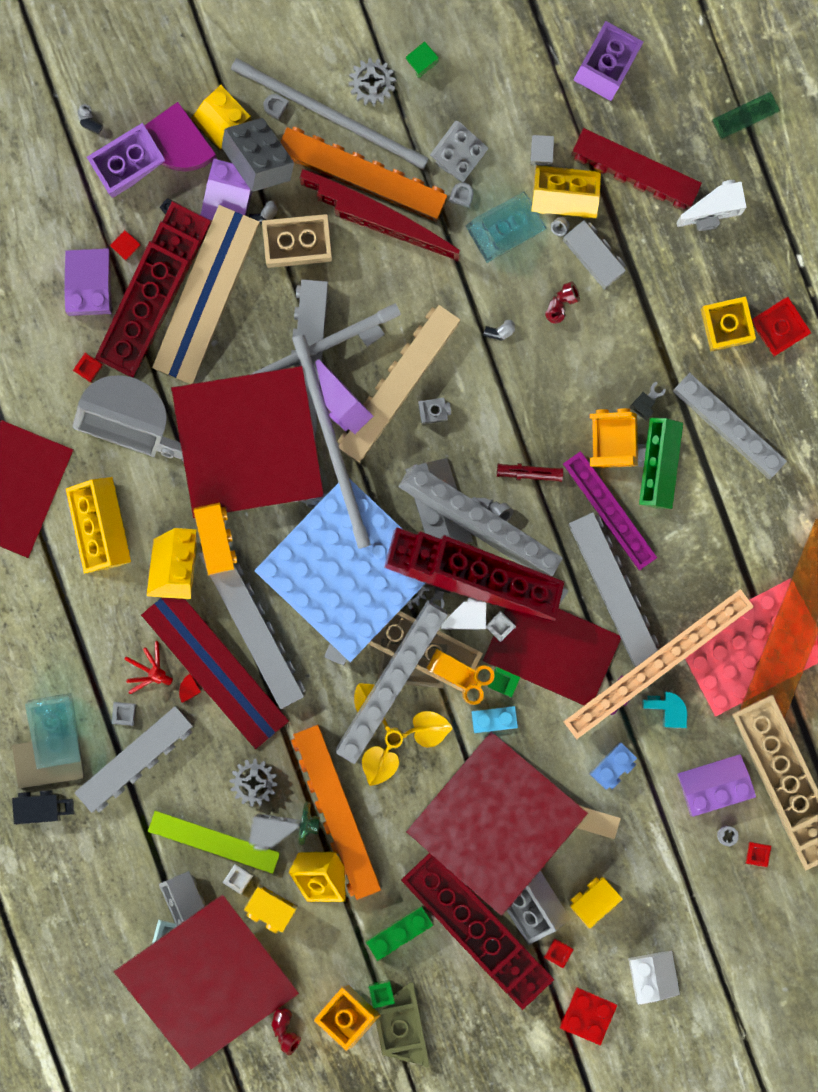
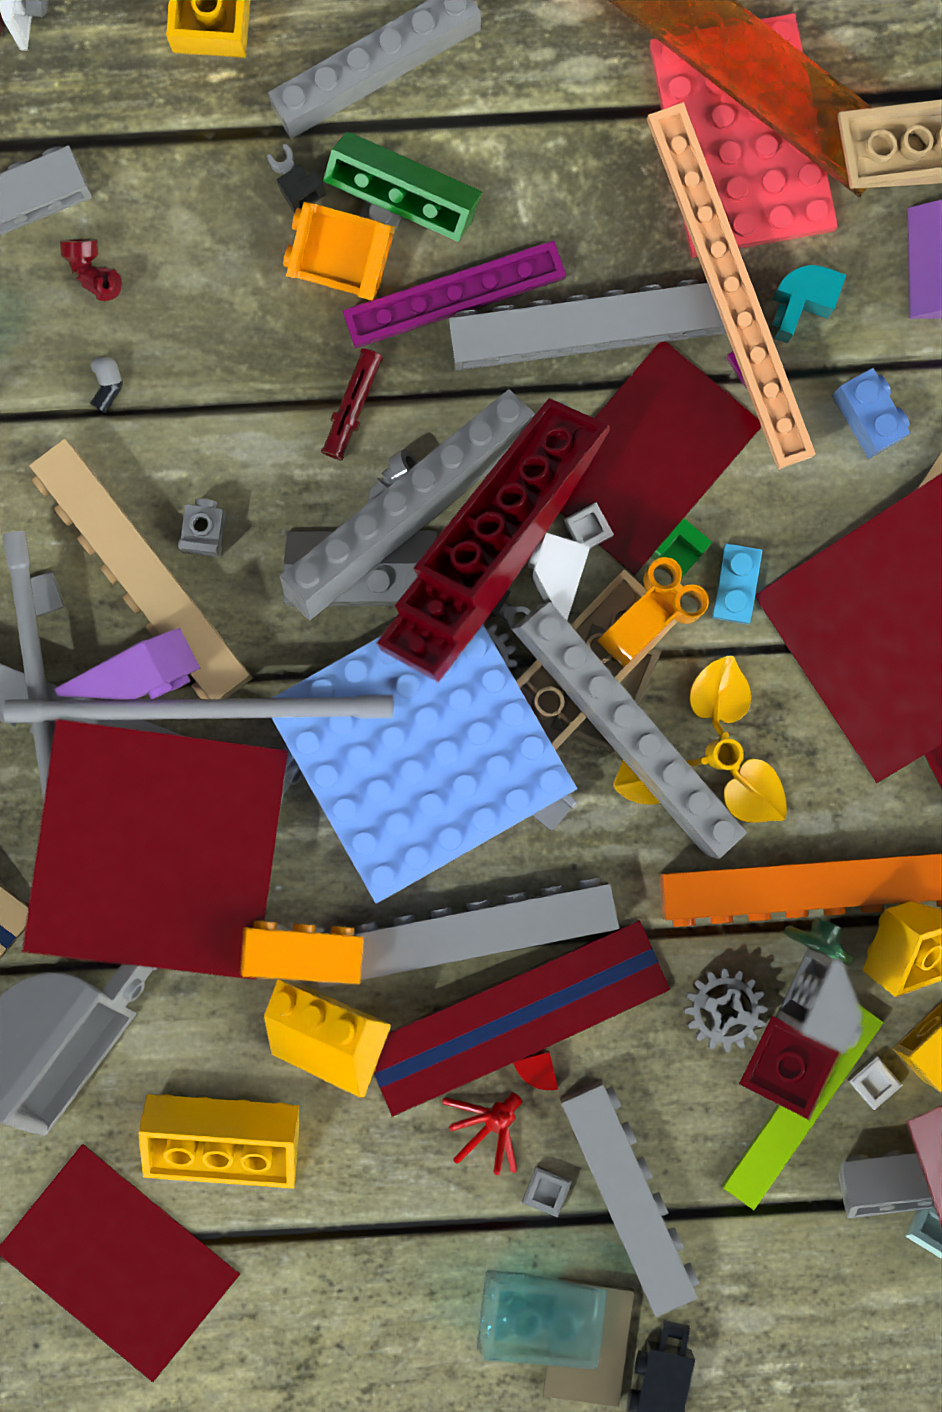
camera: 75 degrees left, 0 degrees up
none -> dark red plate [739,1016,842,1120]

